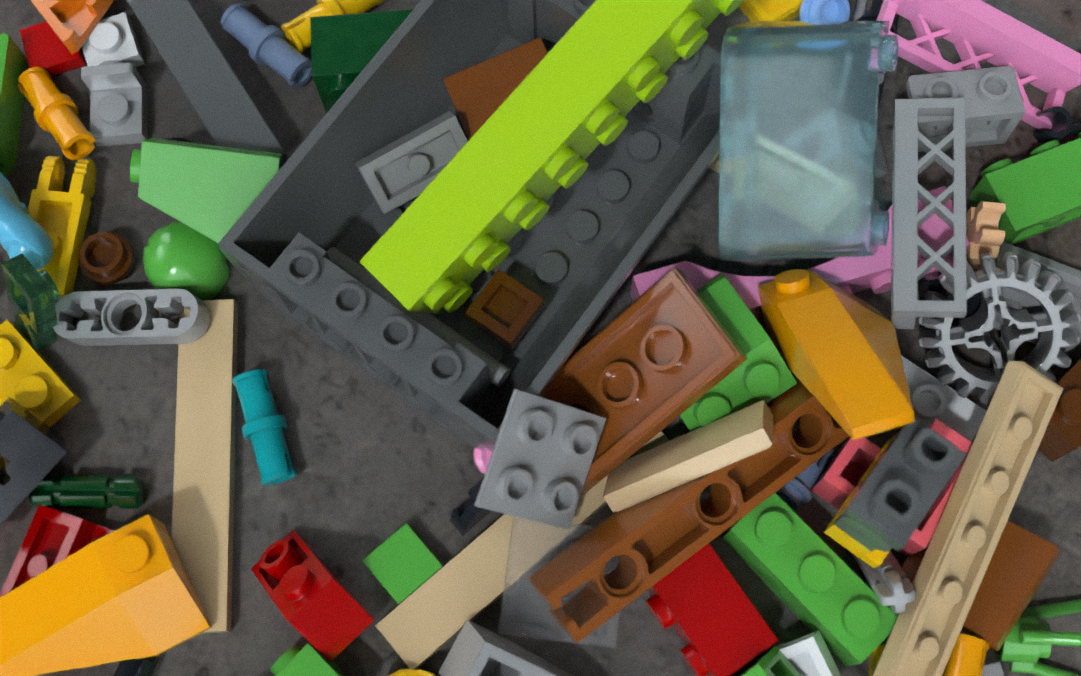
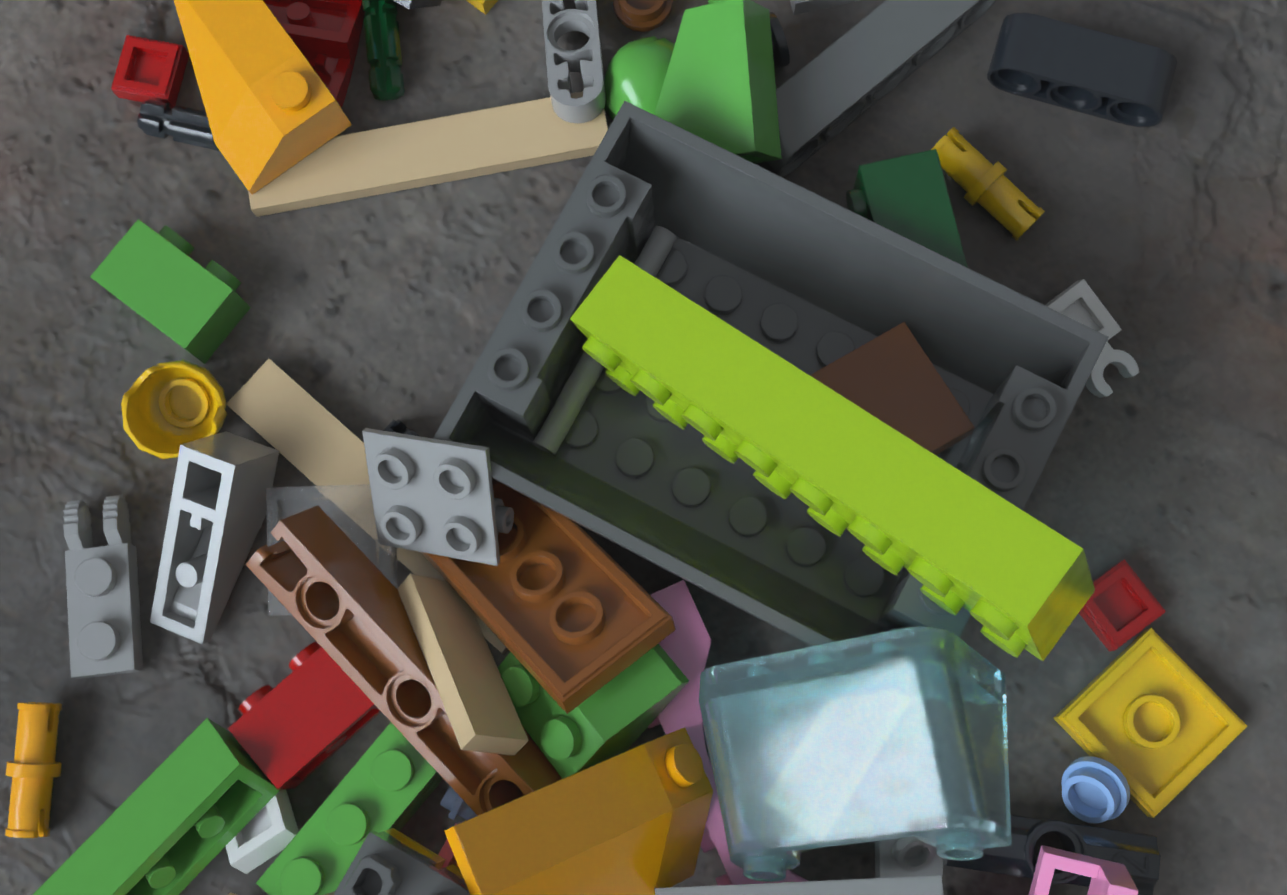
camera: 90 degrees right, 5 degrees up
sand blue pin [221,3,312,89] -> none
teal pin [232,369,297,486] -> none
red slope [251,529,374,662] -> none
light grey plate [355,111,468,214] -> none
bright green tile [362,523,443,605] -> none
reddish brown plate [465,269,545,350] -> none

